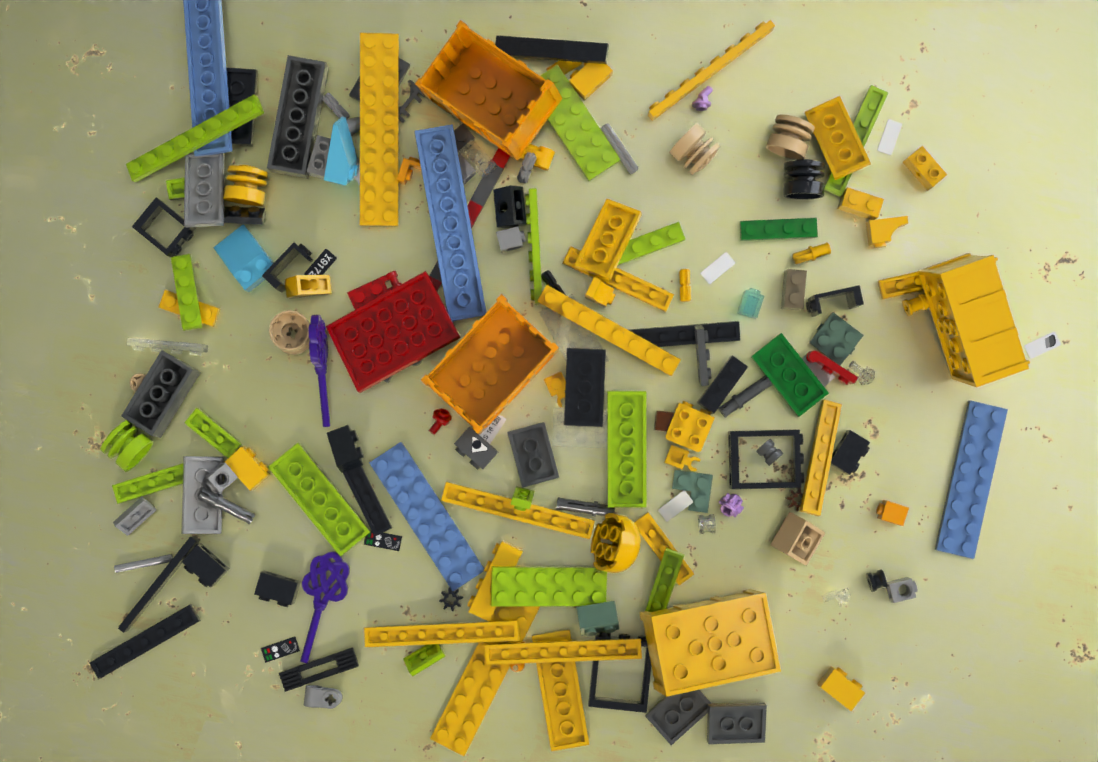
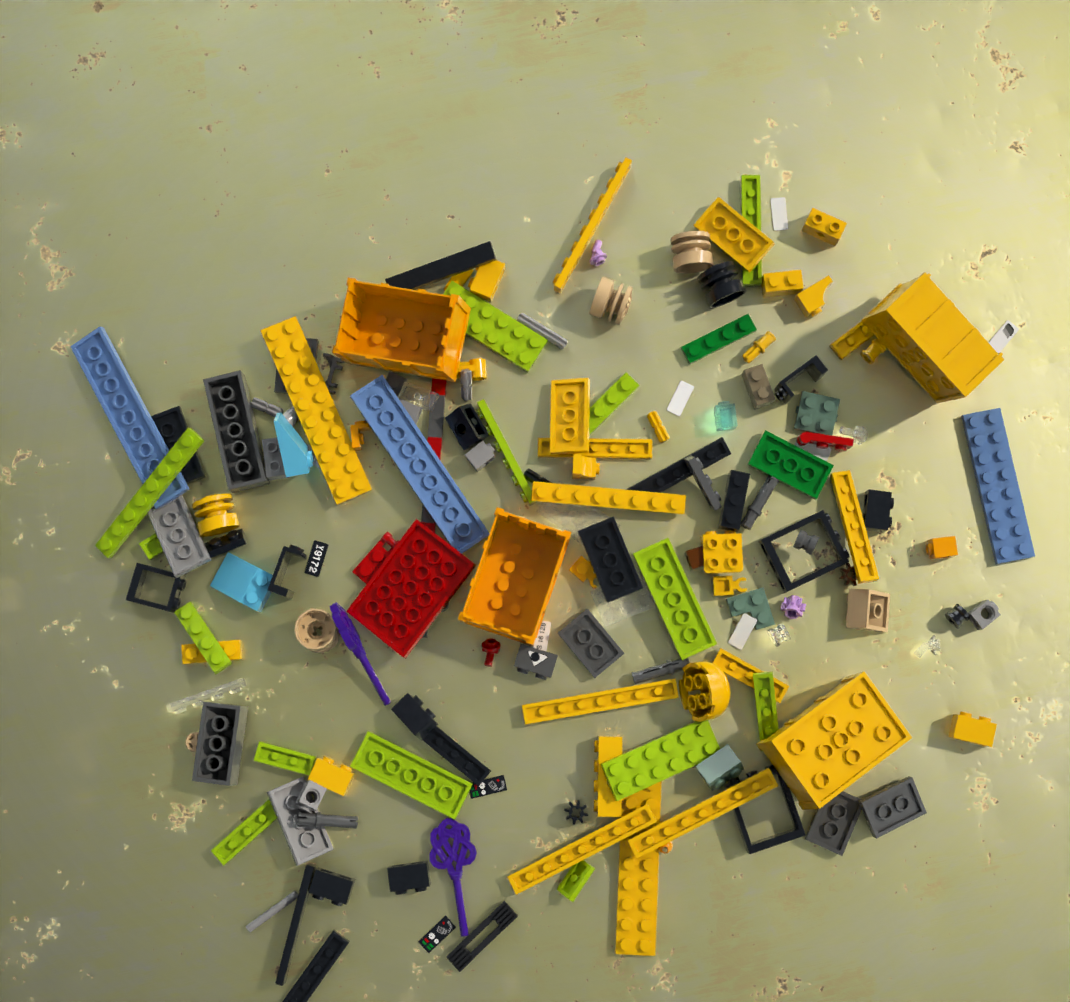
camera: 25 degrees left, 5 degrees down
lime wheel [100,420,153,472] -> none
light grey plate [113,496,156,536] -> none
yellow arch [285,275,332,298] -> none
light grey piece [304,685,343,709] -> none
medium blue plate [369,442,485,591] -> none
lime plate [511,486,535,511] -> none
yellow plate [532,629,589,751] -> none

